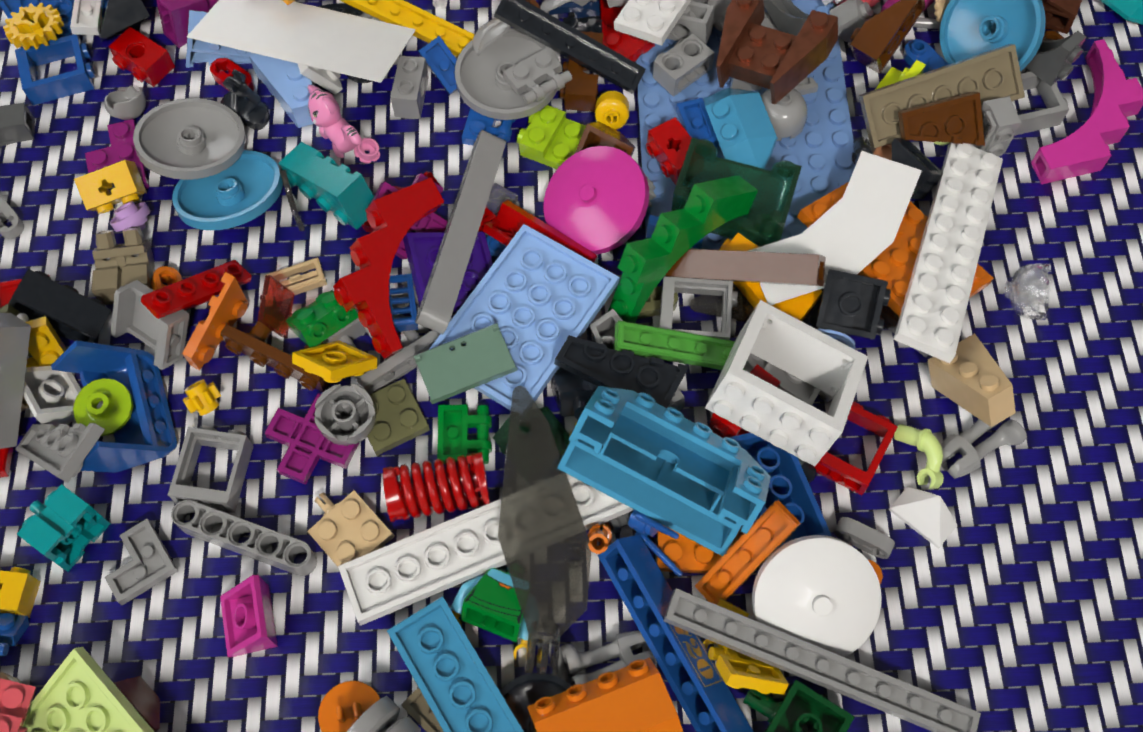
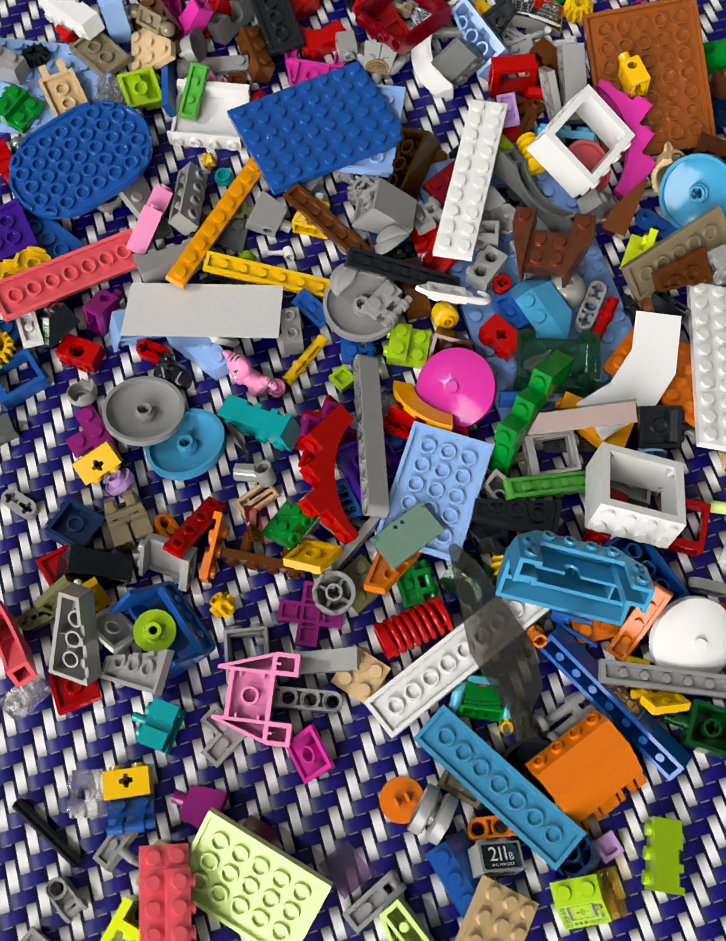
camera: 15 degrees left, 5 degrees up
none -> dark blue plate [44,497,106,547]
none -> magenta torso [171,785,230,829]
none -> bright pink wedge [211,652,303,748]
none -> light grey piece [233,460,277,487]
none -> yellow pin [282,334,328,386]
none -> light grey tile [295,647,360,675]
none -> lime plate [328,364,354,393]
none -> orange wing [364,551,422,595]
none -> light orange tile [392,380,453,432]
none -> white plate [415,281,492,305]
none -> red bush [492,275,511,295]
none -> light grey beam [574,281,607,333]
none -> red pin [585,296,619,352]

